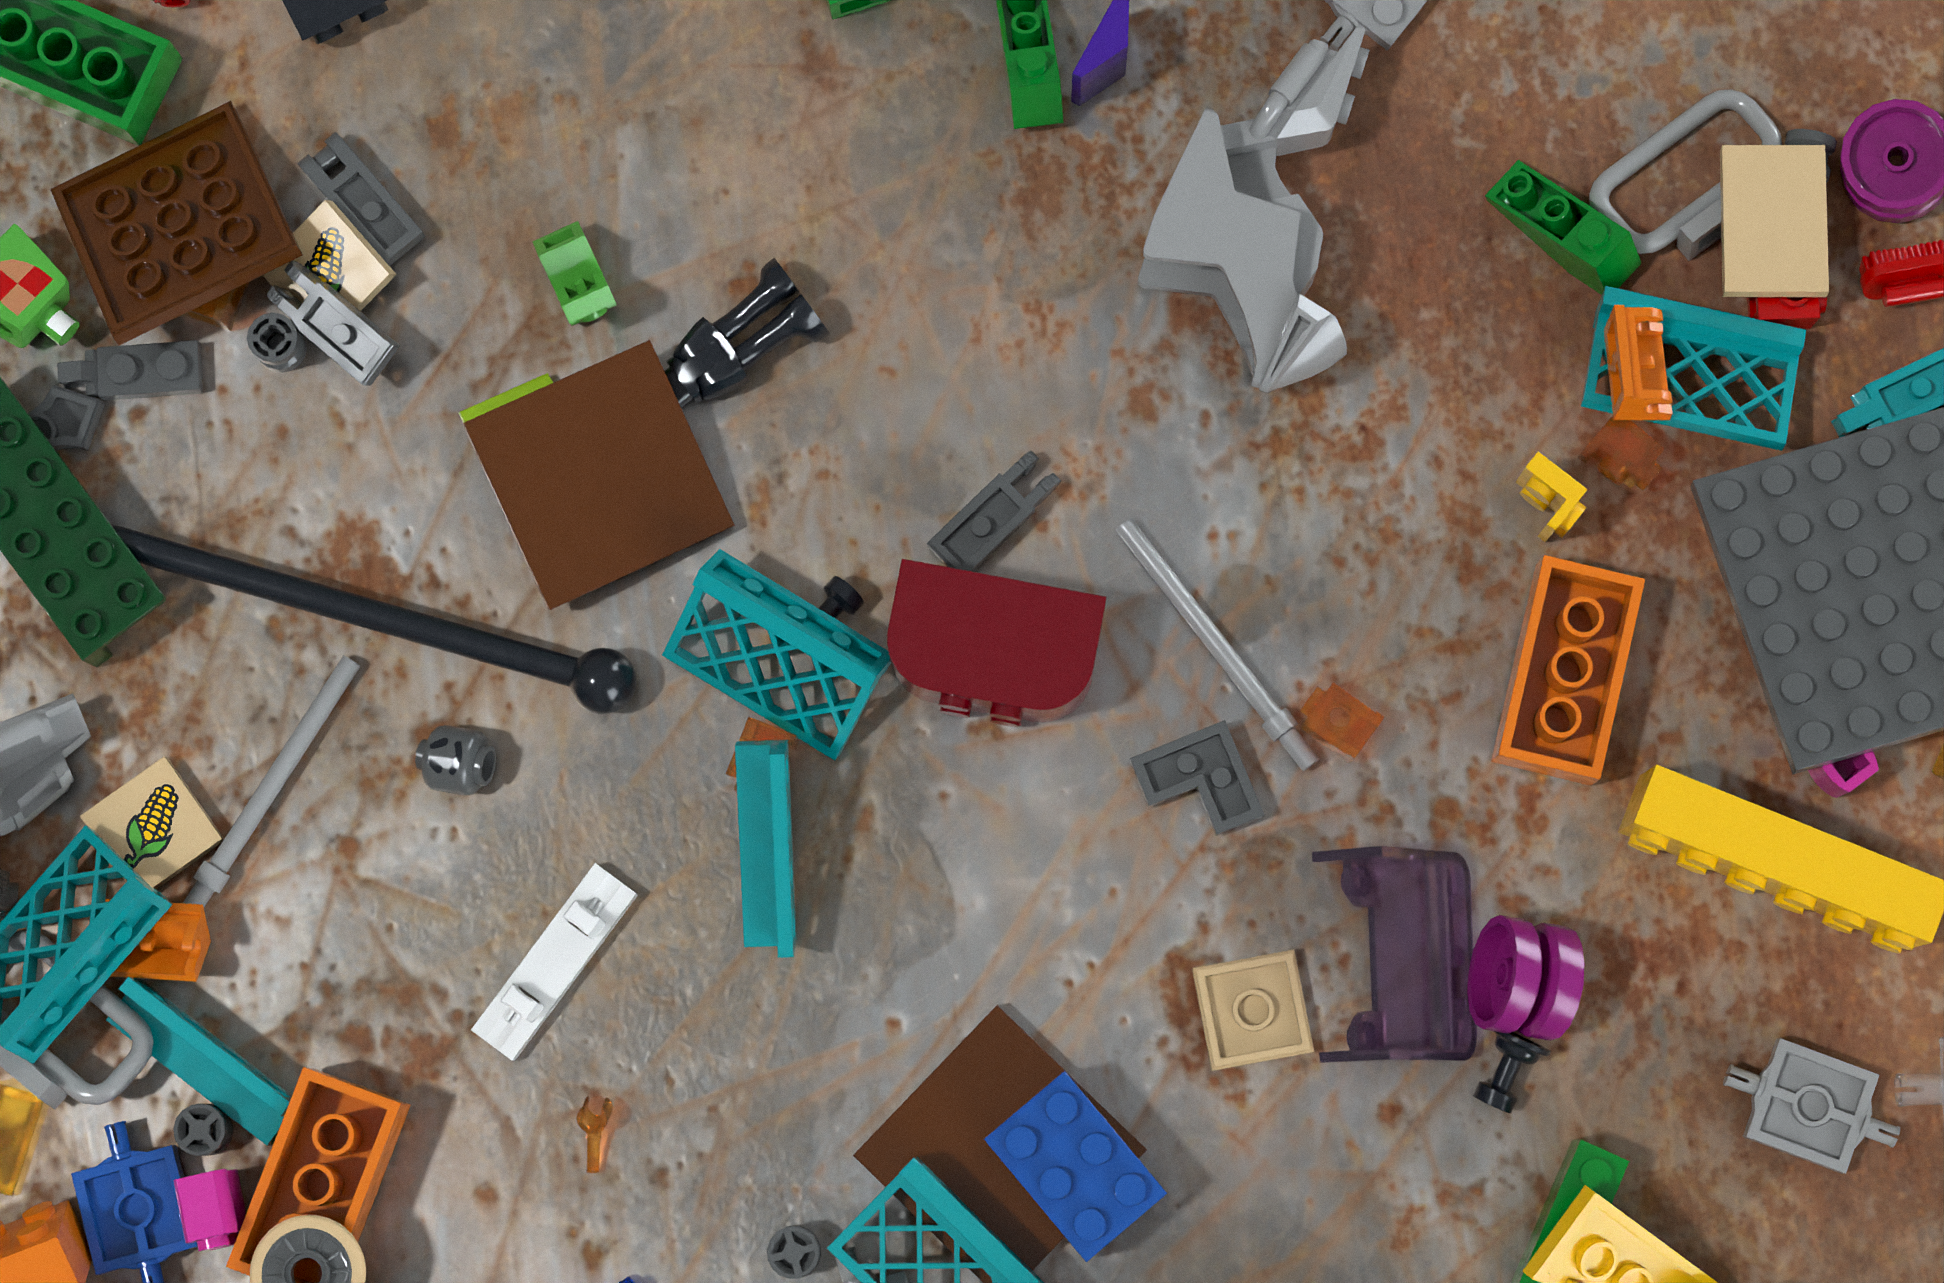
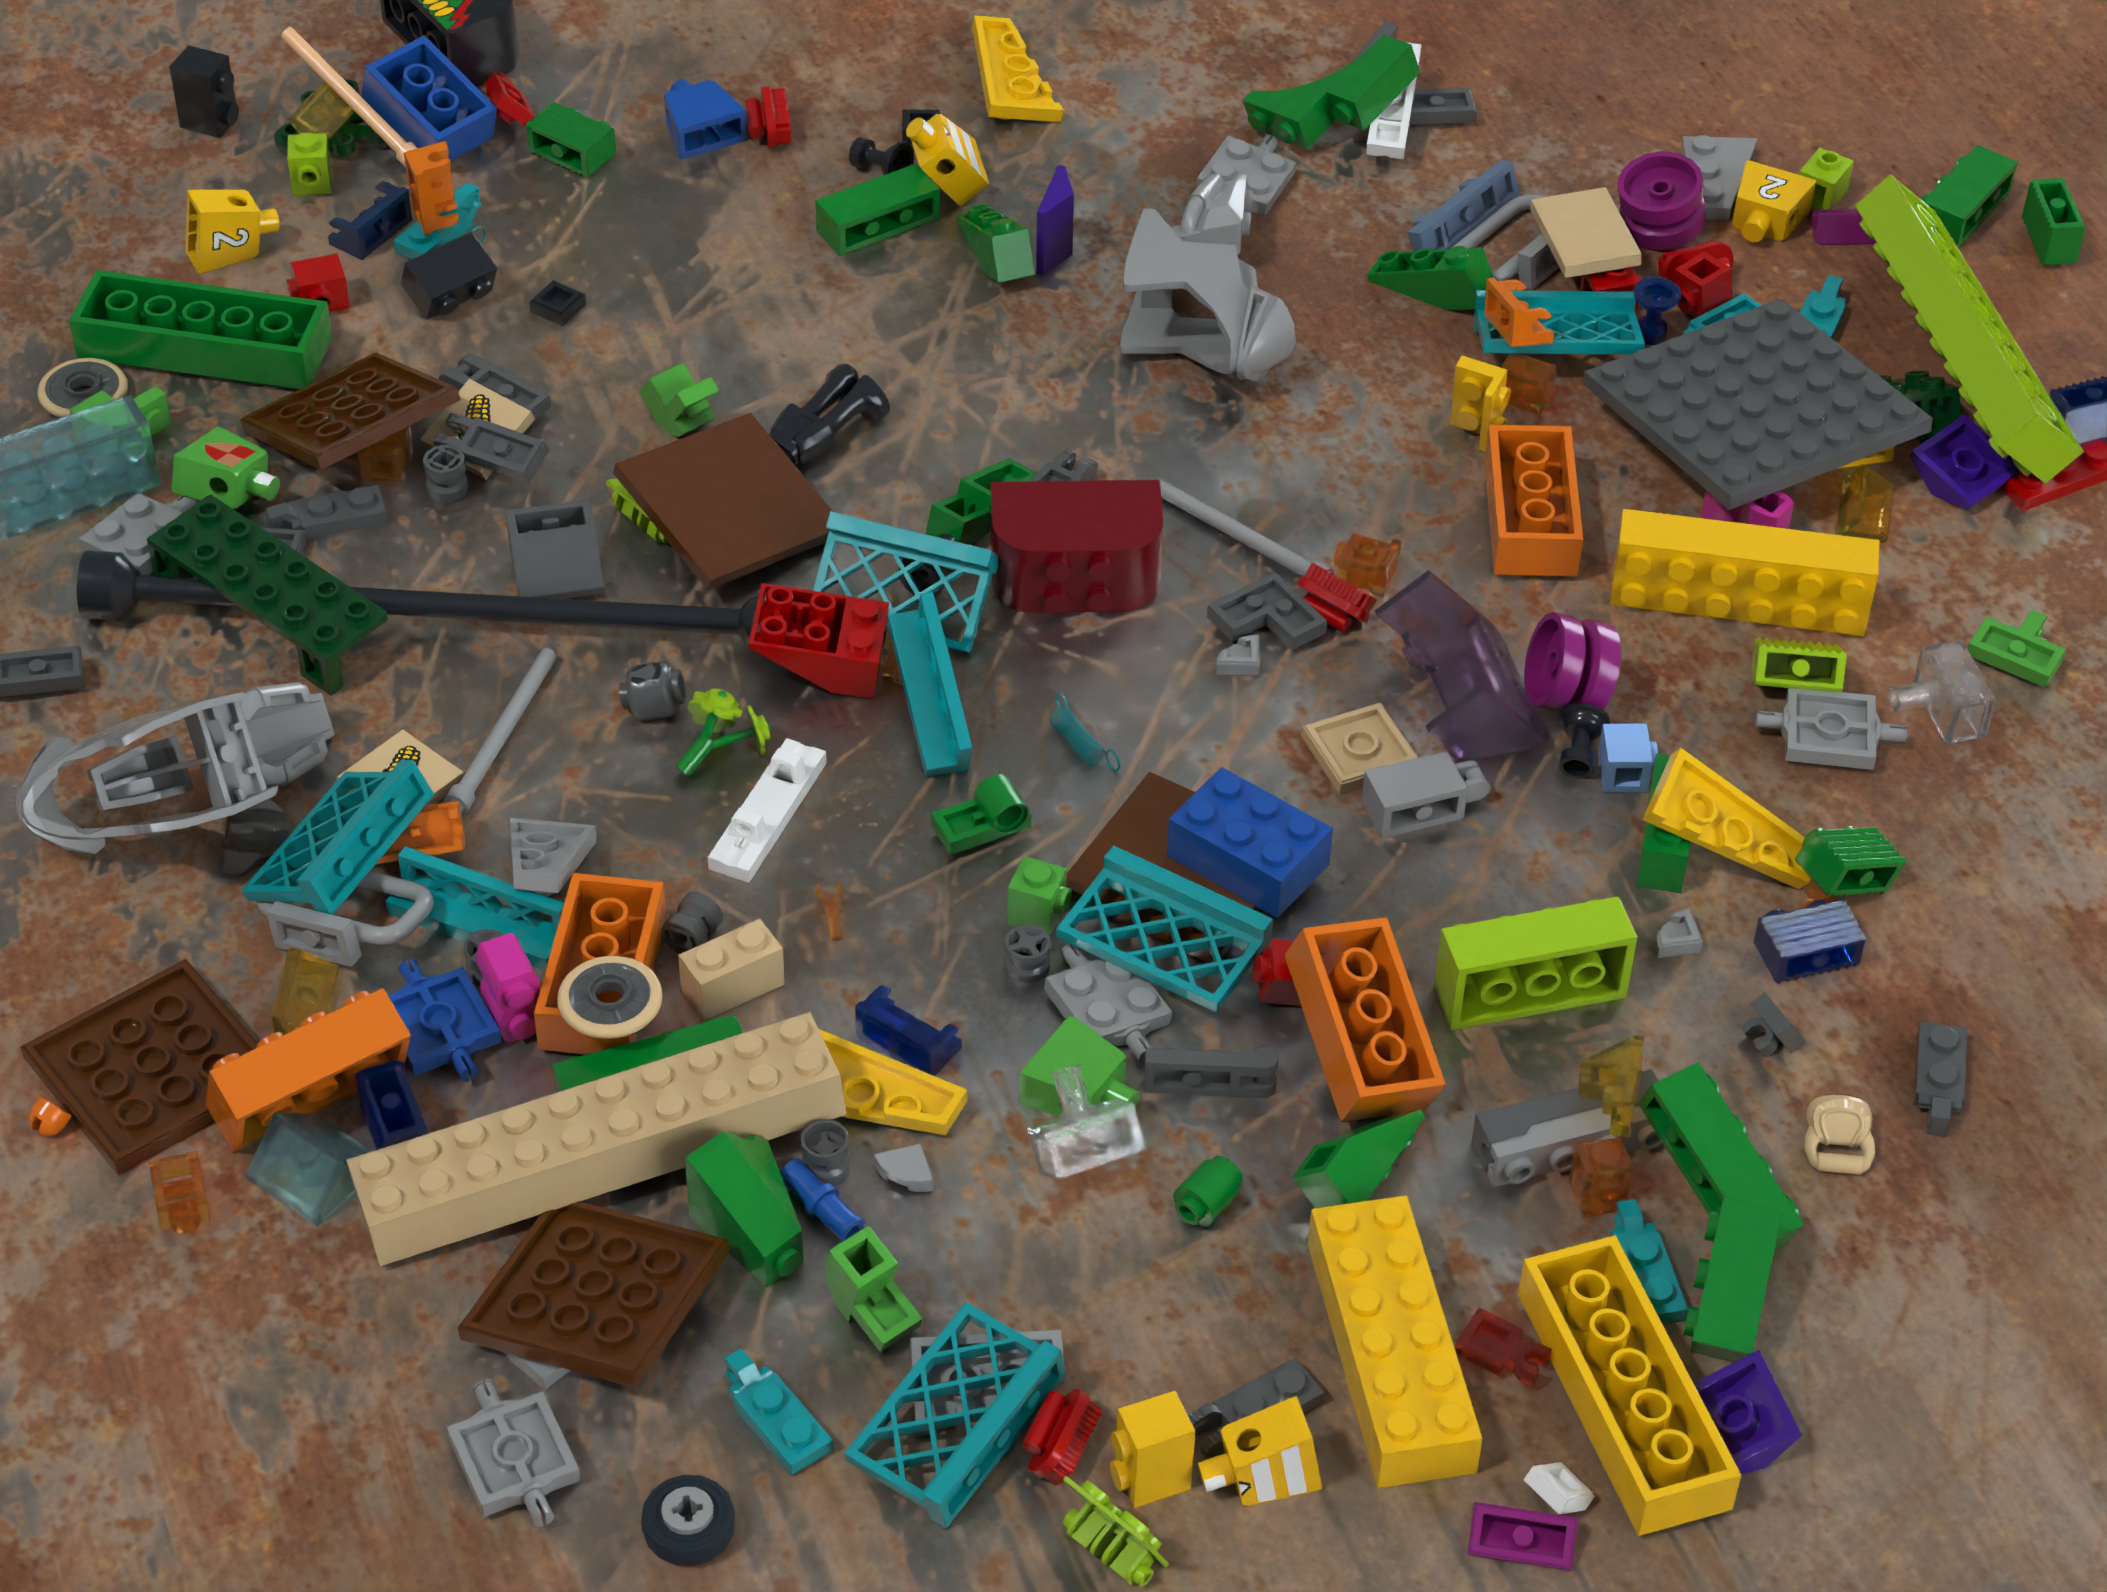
camera: 20 degrees left, 35 degrees down
none -> dark grey slope [505,499,605,599]
none -> light grey wing [509,817,597,896]
none -> black tile [530,280,586,326]
none -> dark grey wheel [661,892,723,954]
none -> plant [675,688,771,777]
none -> tan brick [678,918,785,1022]
none -> red slope [748,583,889,699]
none -> green slope [925,458,1037,545]
none -> green plate [931,774,1032,855]
none -> bright green brick [1007,856,1072,936]
none -> teal piece [1049,693,1120,771]
none -> light grey tile [1216,635,1260,676]
none -> red piece [1297,563,1377,633]
none -> light grey brick [1362,751,1491,838]
none -> sand blue hinge [1408,160,1520,252]
none -> light blue brick [1598,724,1658,793]
none -> clear blue piece [1634,277,1681,345]
none -> red brick [1675,251,1733,318]
none -> lime brick [1750,636,1847,693]

